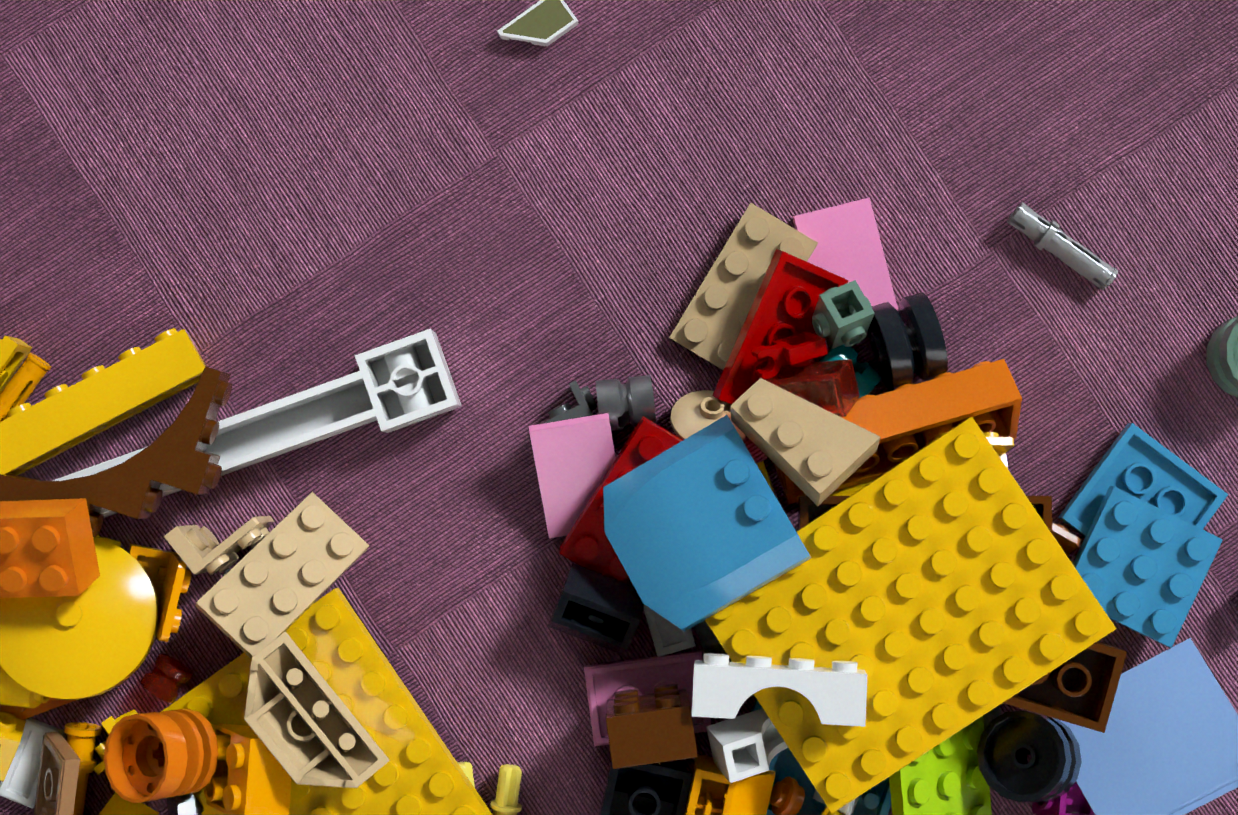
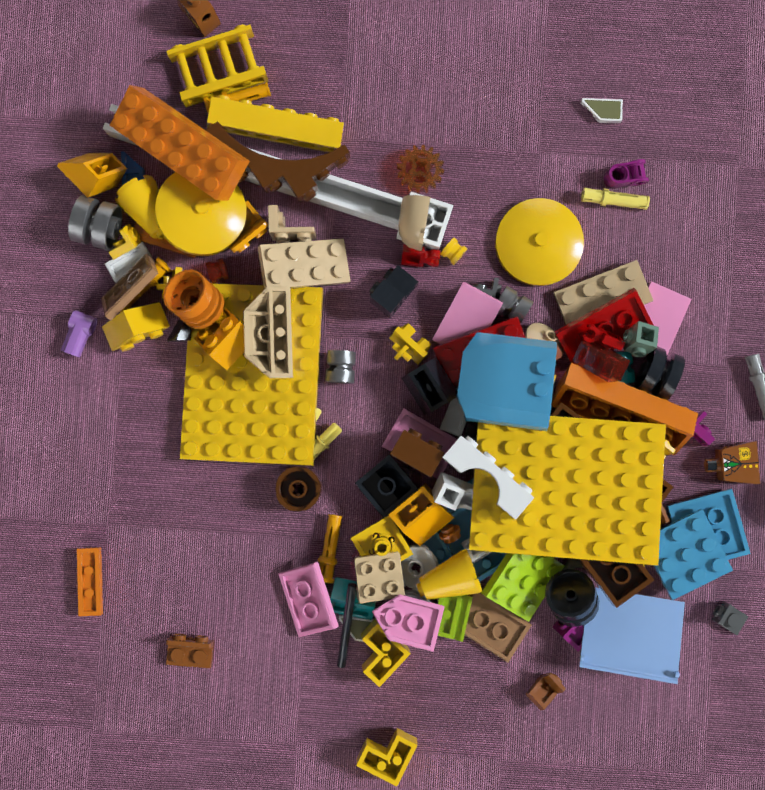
camera: 35 degrees right, 0 degrees up
tan wedge [730,378,881,506] -> none
none -> flat silver wheel [325,350,356,384]
none -> black brick [369,265,419,319]
none -> yellow hips [389,323,431,365]
none -> clear orange gear [397,144,444,194]
none -> tan brick [398,195,430,251]
none -> red plate [401,244,441,267]
none -> yellow wheel [440,237,468,266]
none -> yellow dish [495,198,584,286]
none -> light yellow pin [581,187,650,210]
none -> magenta piece [604,159,649,189]
none -> magenta bracket [692,411,715,446]
none -> dark orange torso [704,441,760,484]

